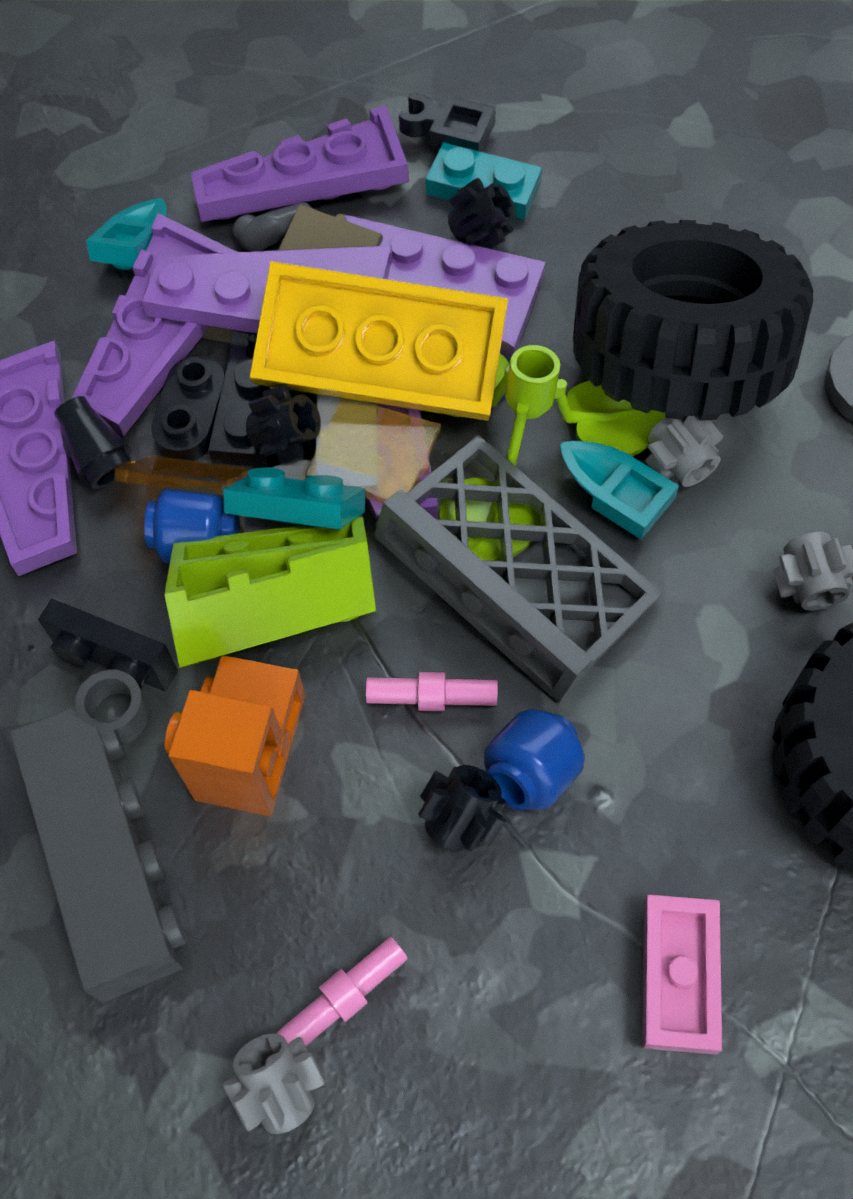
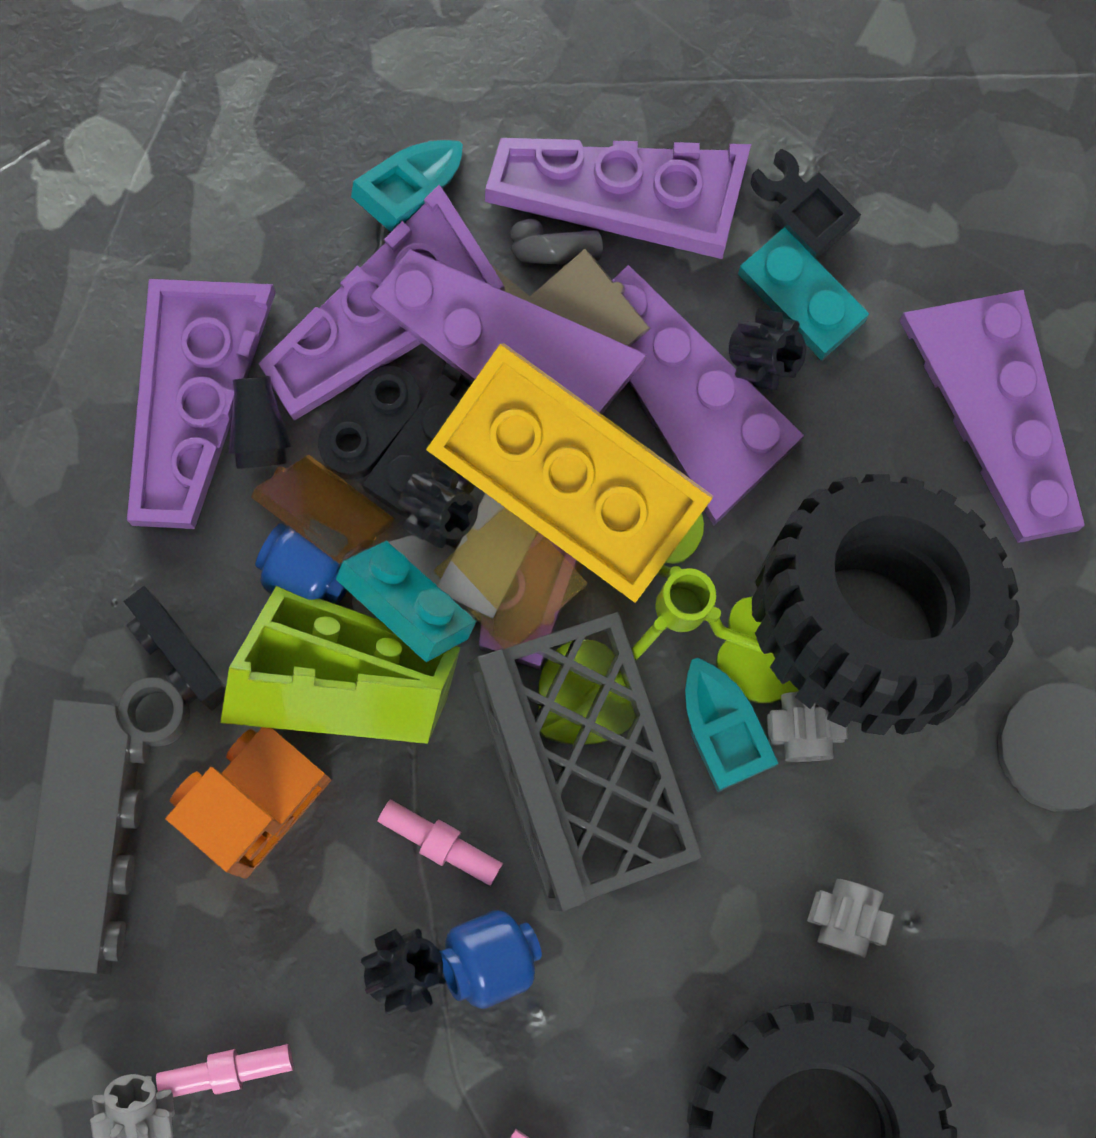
camera: 25 degrees right, 15 degrees up
none -> medium lavender wing [899,290,1085,543]

